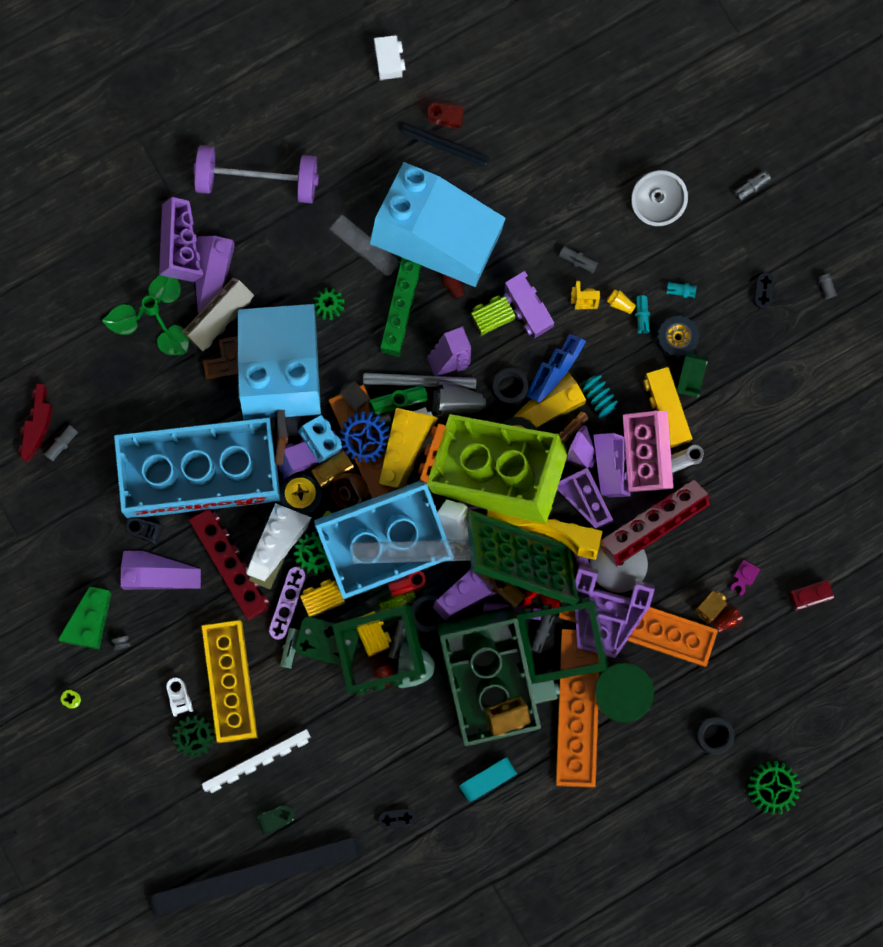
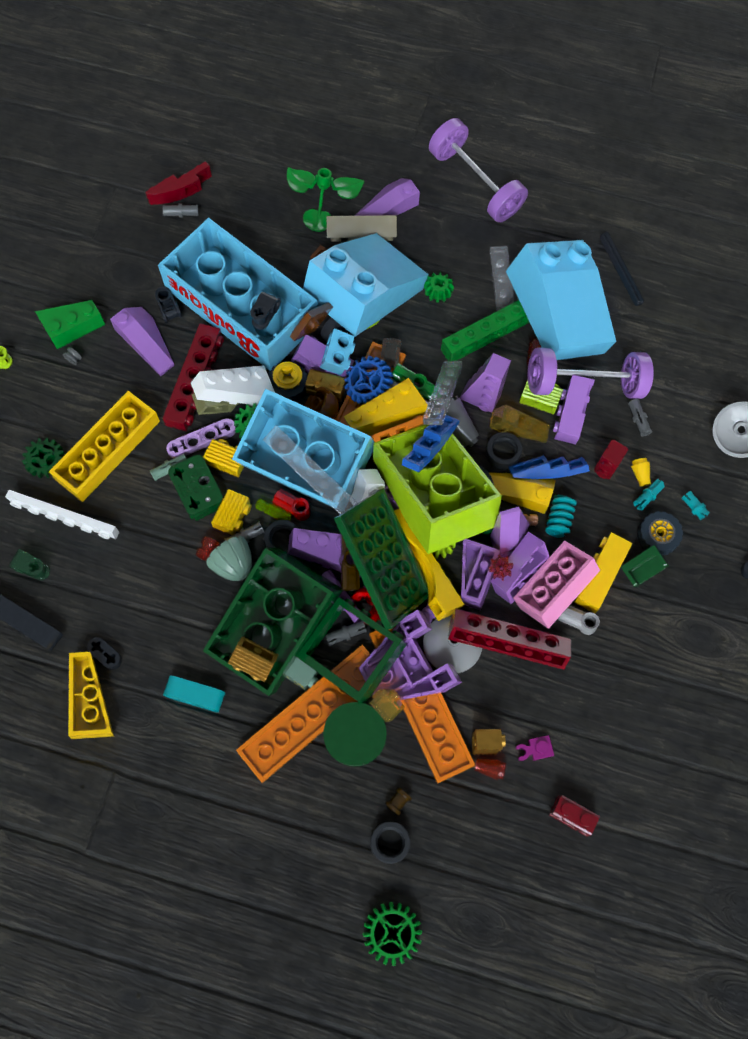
camera: 45 degrees right, 10 degrees down
medium lavender wedge [159,197,203,282] -> none
white piece [167,678,193,717] -> none
dark green window [332,605,427,696] -> none
light grey axle [363,373,476,389] -> none
white brick [374,35,405,80] -> none
clear red piece [427,103,464,129] -> none
yellow bracket [571,281,600,310] -> none
none -> yellow wedge [68,652,114,739]
none -> black piece [250,291,281,330]
none -> clear yellow brick [370,689,406,722]
none -> dark brown bush [384,787,412,816]
none -> blue slope [402,414,460,472]
none -> clear tile [423,361,463,425]
none -> clear red gear [488,555,513,581]
none -> clear yellow slope [490,404,550,442]
none -> medium lavender axle [528,347,654,399]
none -> dark red brick [594,440,628,479]

